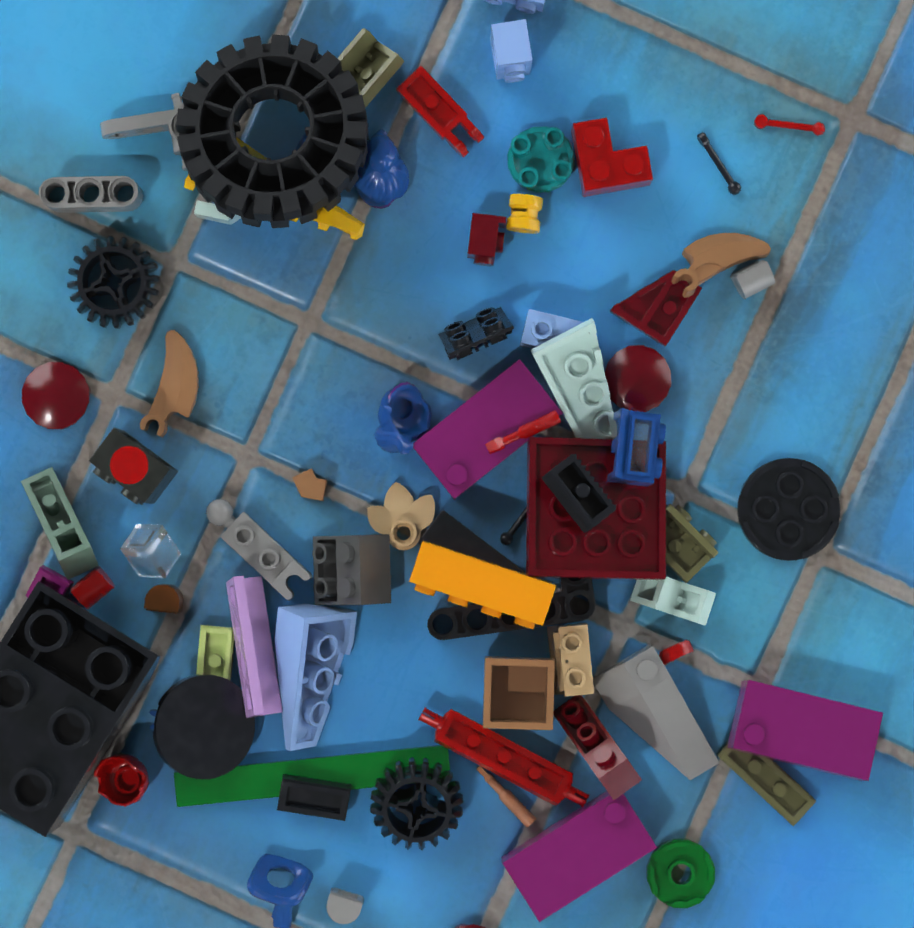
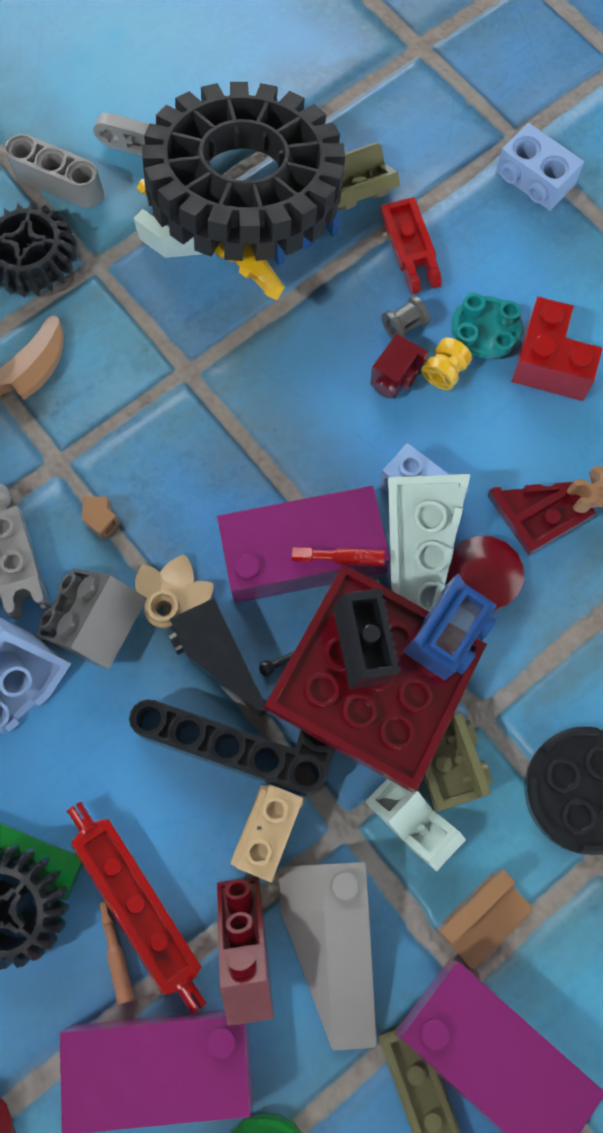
camera: 30 degrees right, 15 degrees down
blue hair [354,129,409,209] -> none
blue hair [374,382,432,454] -> none
light orange brick [409,540,556,629] -> none
black hinge [438,307,514,361] -> none
medium nougat piece [483,656,555,730] -> none
light blue brick [490,19,532,83] -> none
red tile [659,640,694,665] -> none
none -> dark grey bush [381,295,430,339]
none -> medium nougat panel [435,869,532,969]

